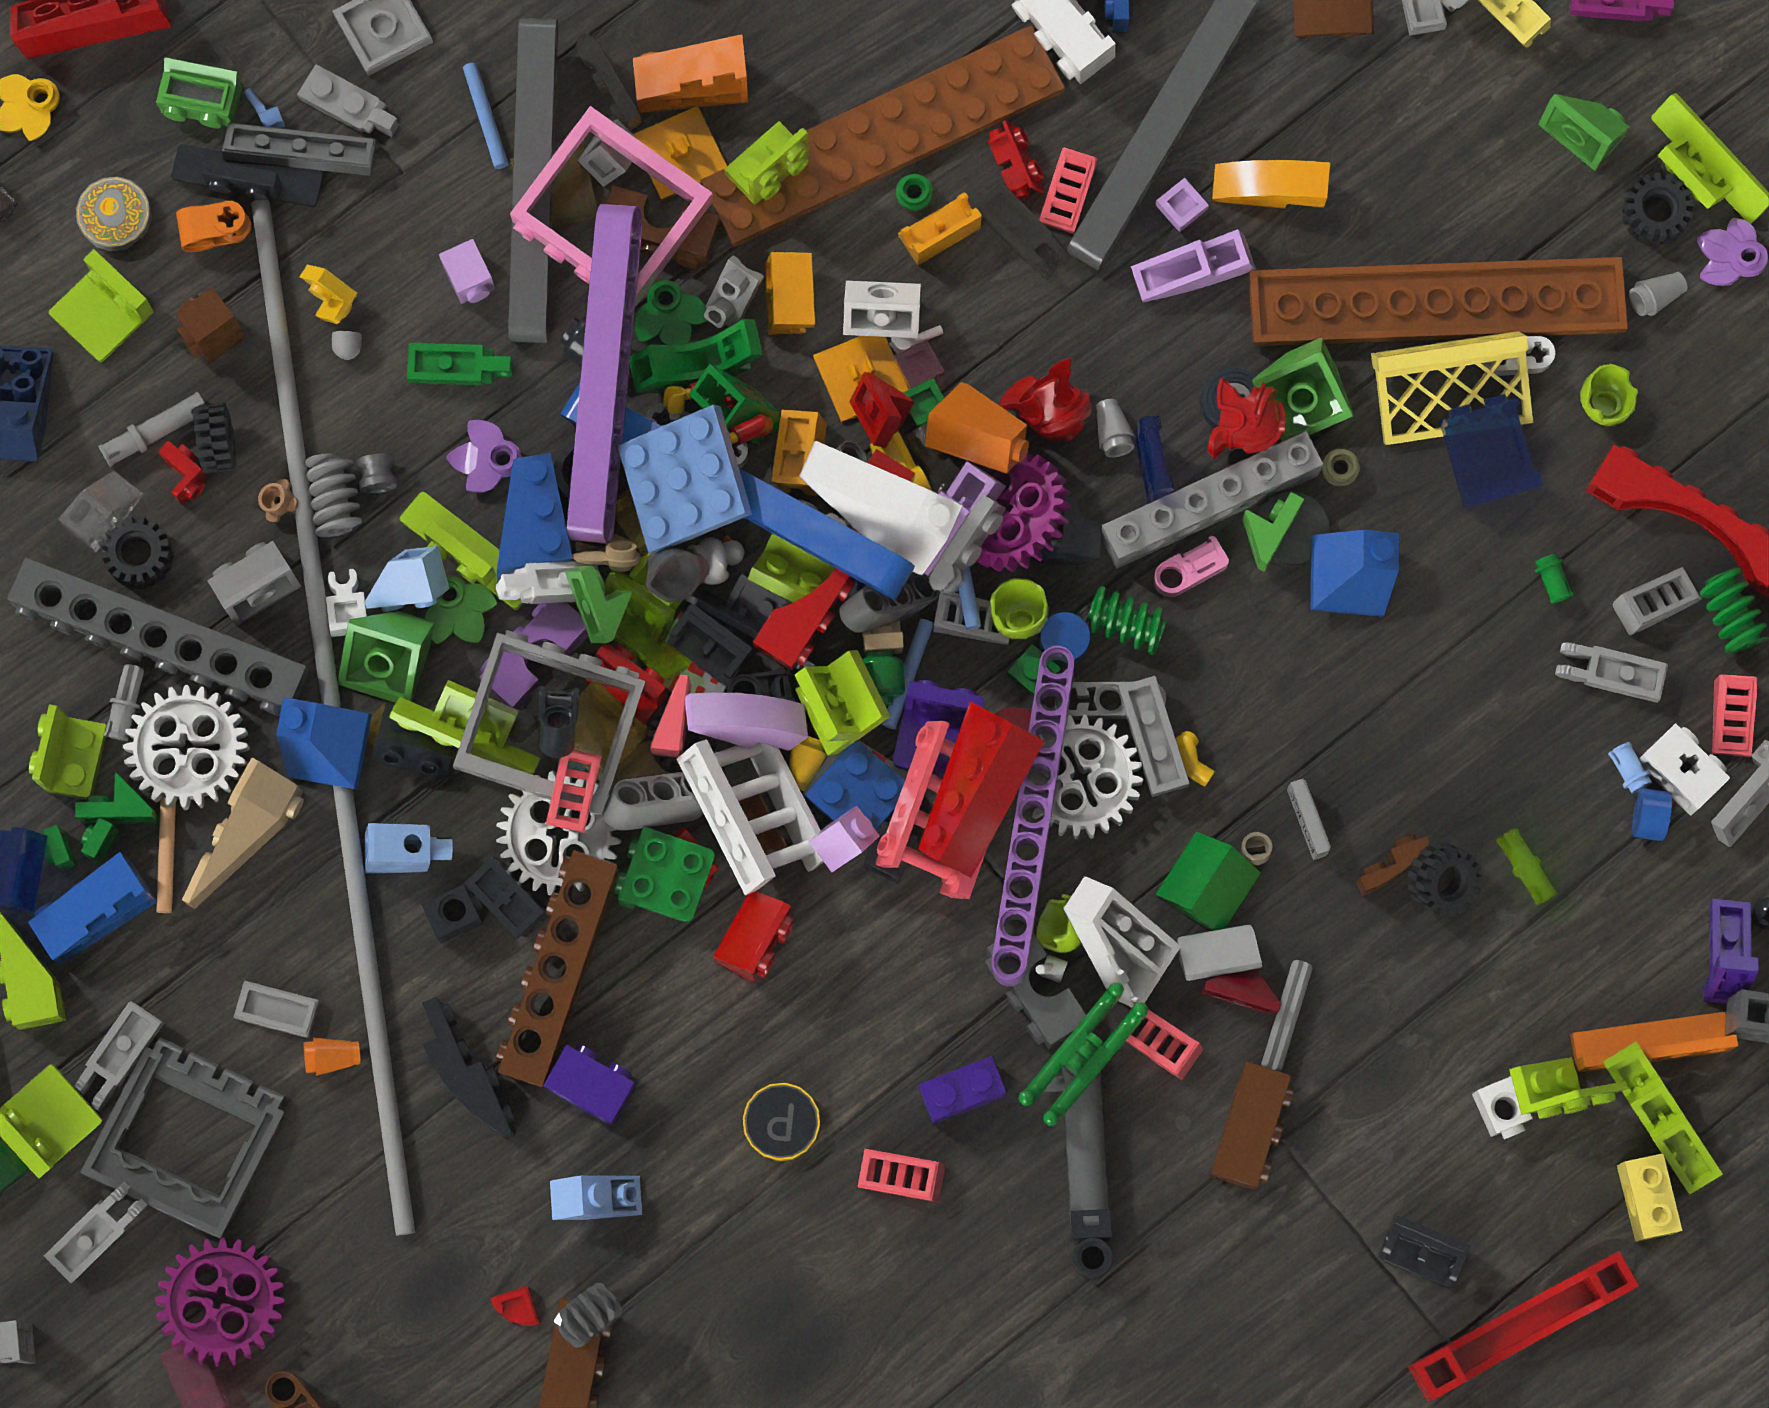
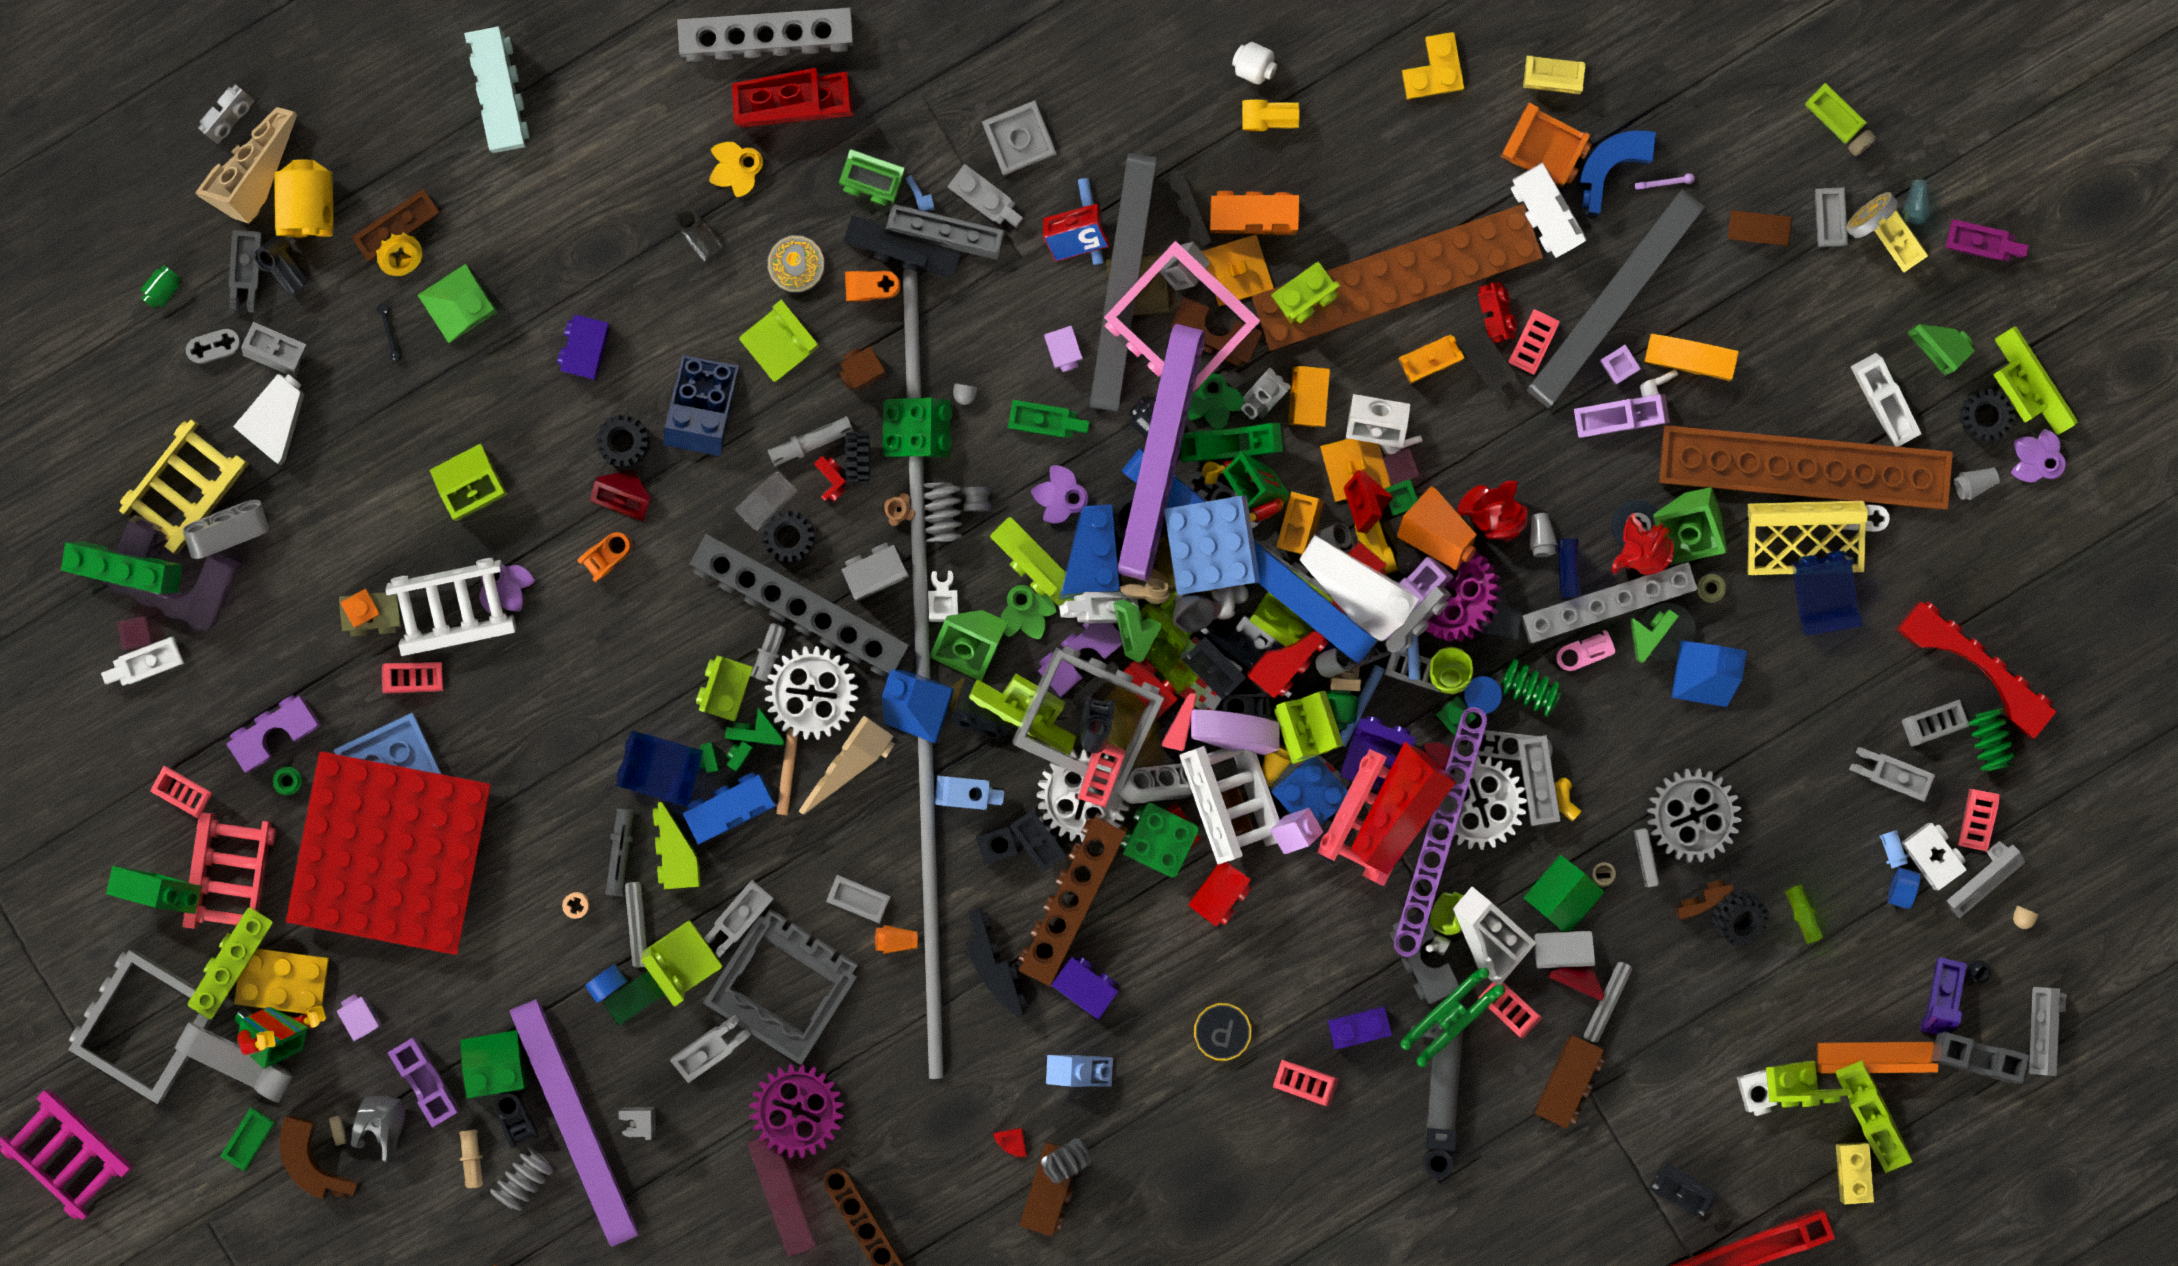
camera: 10 degrees right, 10 degrees up
yellow bracket [300,264,357,324] -> none
light blue slope [365,546,449,612] -> none
green plate [896,174,933,211] -> none
green pin [1535,553,1574,604] -> none
lime hair [1580,364,1638,426] -> none
none -> green bracket [883,398,952,458]
none -> panel [1043,203,1109,262]
none -> white hand [1640,369,1678,397]
none -> light grey gear [1646,769,1741,862]
none -> white slope [1851,353,1921,447]

